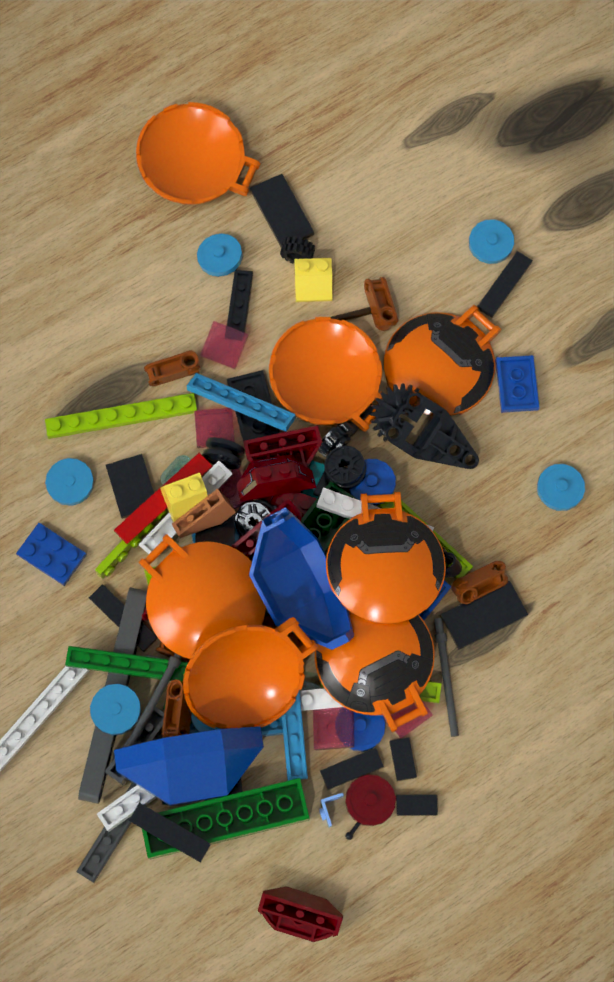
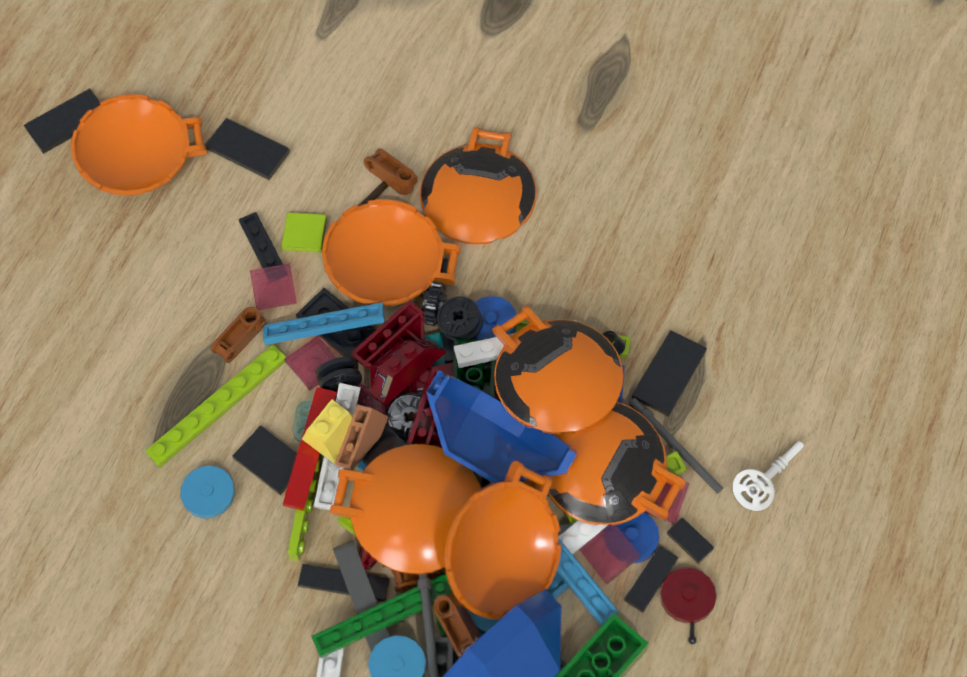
camera: 30 degrees left, 10 degrees down
blue plate [16,523,87,586] -> none
dark azure wheel [197,233,243,277] -> none
black tyre [280,236,315,264] -> none
light yellow slope [294,258,332,302] -> none
light blue bracket [319,793,344,828] -> none
black connector [370,383,479,469] -> none
black tile [396,795,438,816] -> none
dark orange piece [451,561,508,604] -> none
dark azure wheel [469,219,514,264] -> none
black tile [477,251,533,318] -> none
blue plate [495,355,539,413] -> none
dark azure wheel [537,464,585,511] -> none
none -> black tile [24,88,100,154]
none -> lime tile [282,213,327,253]
none -> white dish [733,441,804,511]

